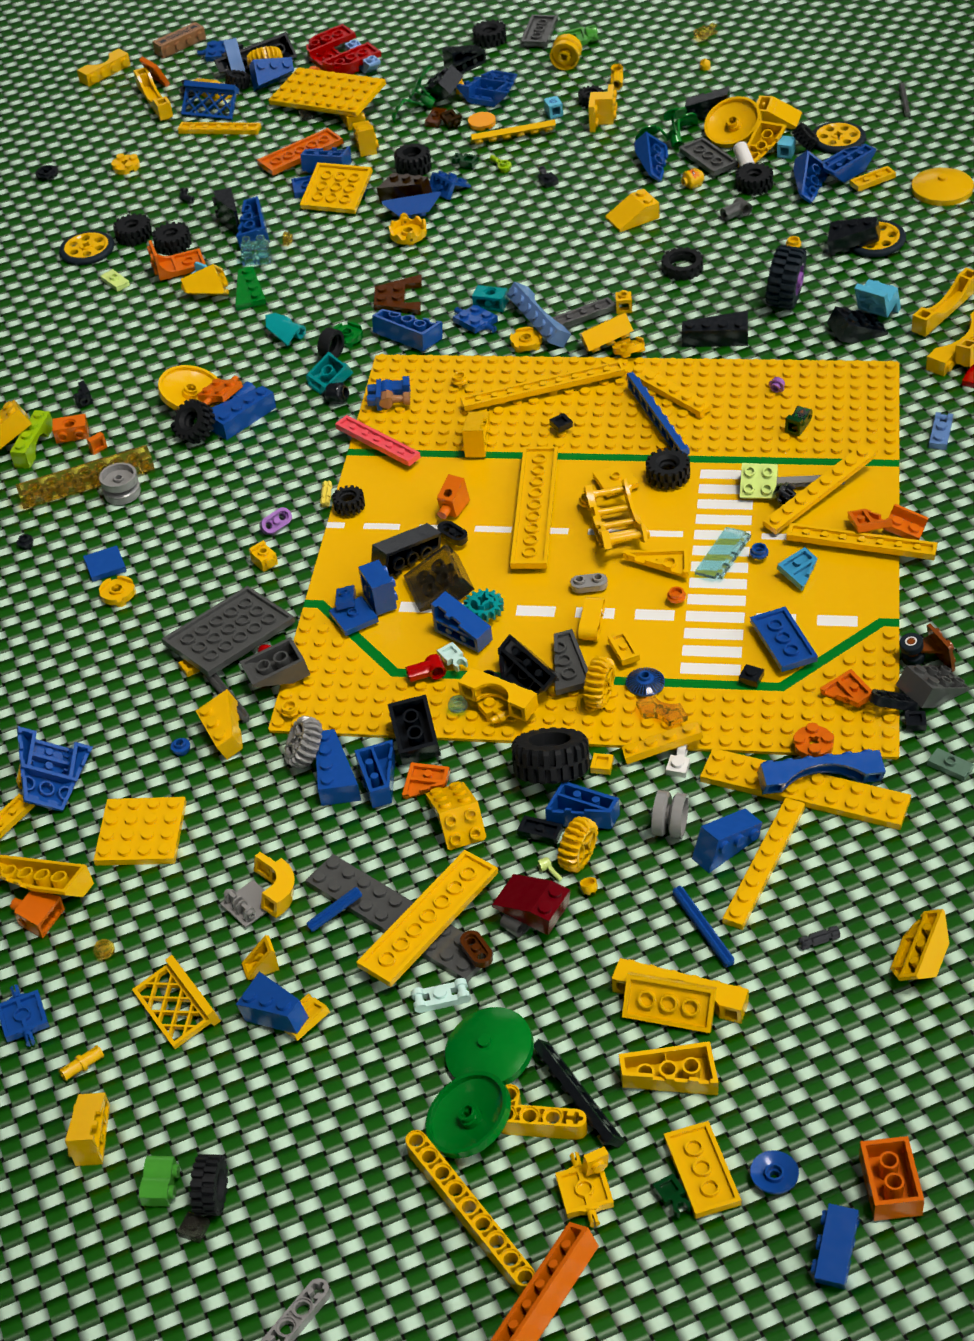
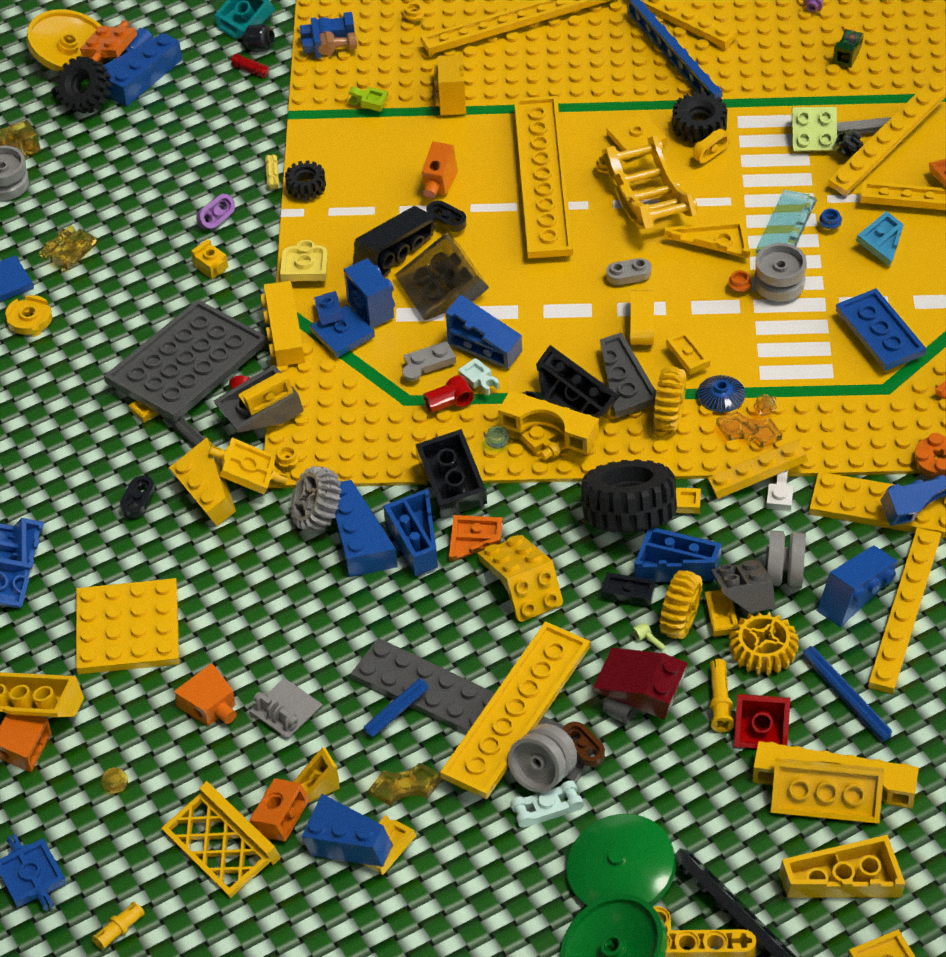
camera: 10 degrees left, 5 degrees up
blue plate [171,738,190,756] -> none
yellow arch [254,852,294,918] -> none
coral plate [335,415,421,466] -> none
teal gear [463,588,504,622] -> none
black plate [549,413,573,433] -> none
yellow hinge [580,877,598,896] -> none
black plate [739,664,764,688] -> none
none -> clear yellow plate [39,225,98,270]
none -> black plate [120,475,155,518]
none -> orange torso [174,663,237,725]
none -> yellow plate [208,438,288,494]
none -> red axle [231,54,269,78]
none -> yellow panel [239,372,294,415]
none -> orange brick [250,778,310,842]
none -> yellow brick [261,280,305,367]
none -> light yellow plate [280,240,328,282]
none -> lime plate [348,87,388,112]
none -> clear yellow tile [369,763,443,806]
none -> light grey hinge [403,341,456,381]
none -> light grey wheel [508,723,577,793]
none -> yellow plate [693,129,730,163]
none -> yellow plate [705,590,738,636]
none -> yellow pin [710,659,734,732]
none -> dark grey slope [711,560,775,613]
none -> yellow gear [729,611,799,677]
none -> red slope [734,694,791,748]
none -> light grey wheel [754,243,807,302]
none -> clear yellow plate [754,394,777,415]

